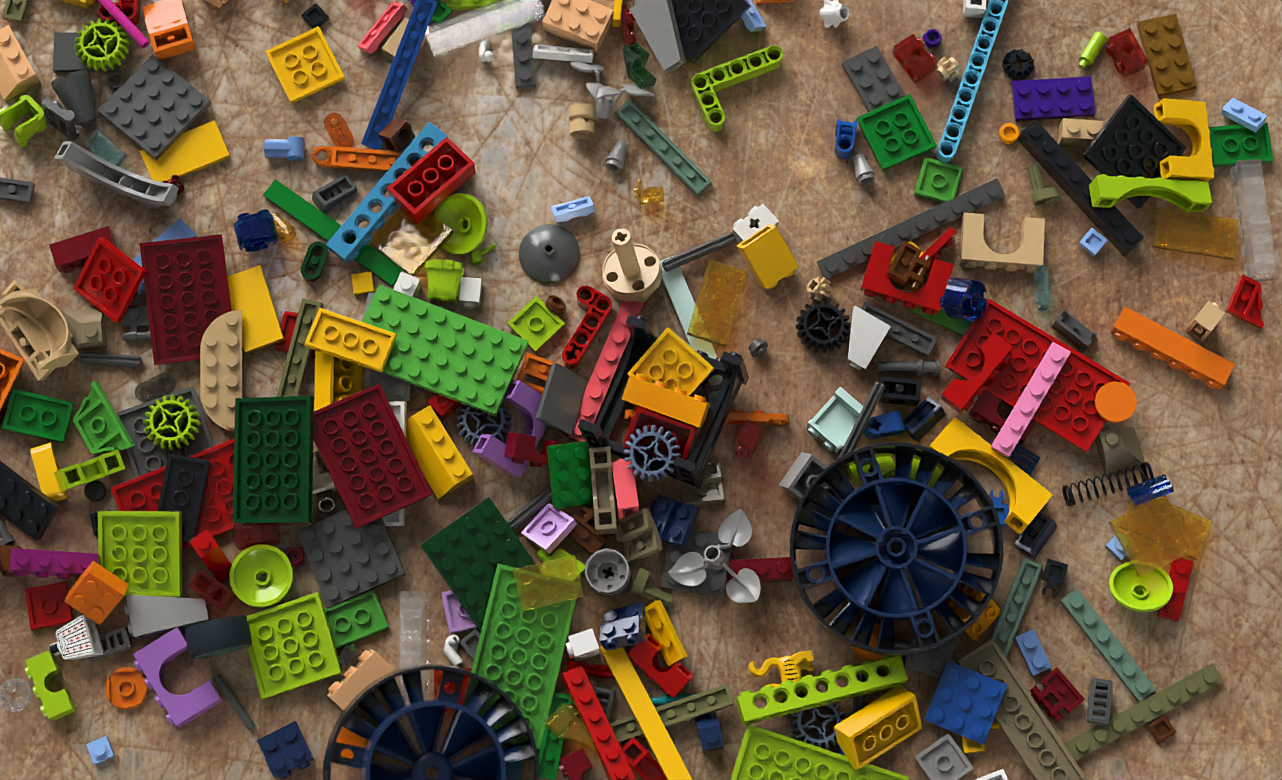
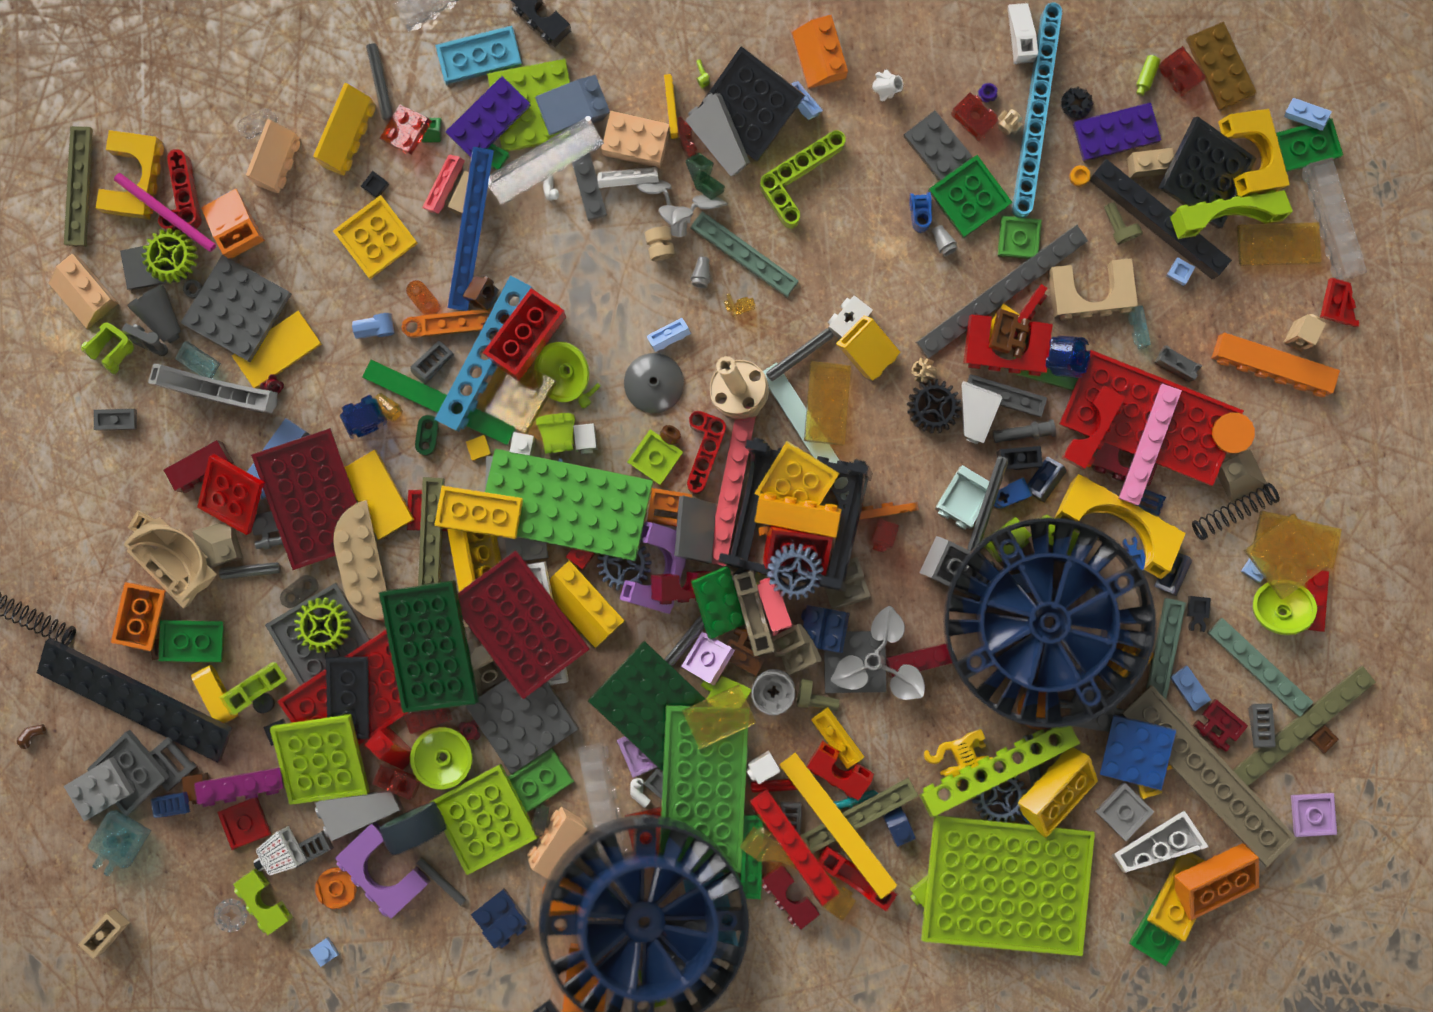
camera: 10 degrees left, 10 degrees up
orange brick [65,561,128,625] -> none
bright green wing [73,381,135,455] -> none
dark blue plate [599,603,645,651] -> none
dark grey plate [748,338,768,357] -> none
clear blue tile [1126,474,1174,506] -> none

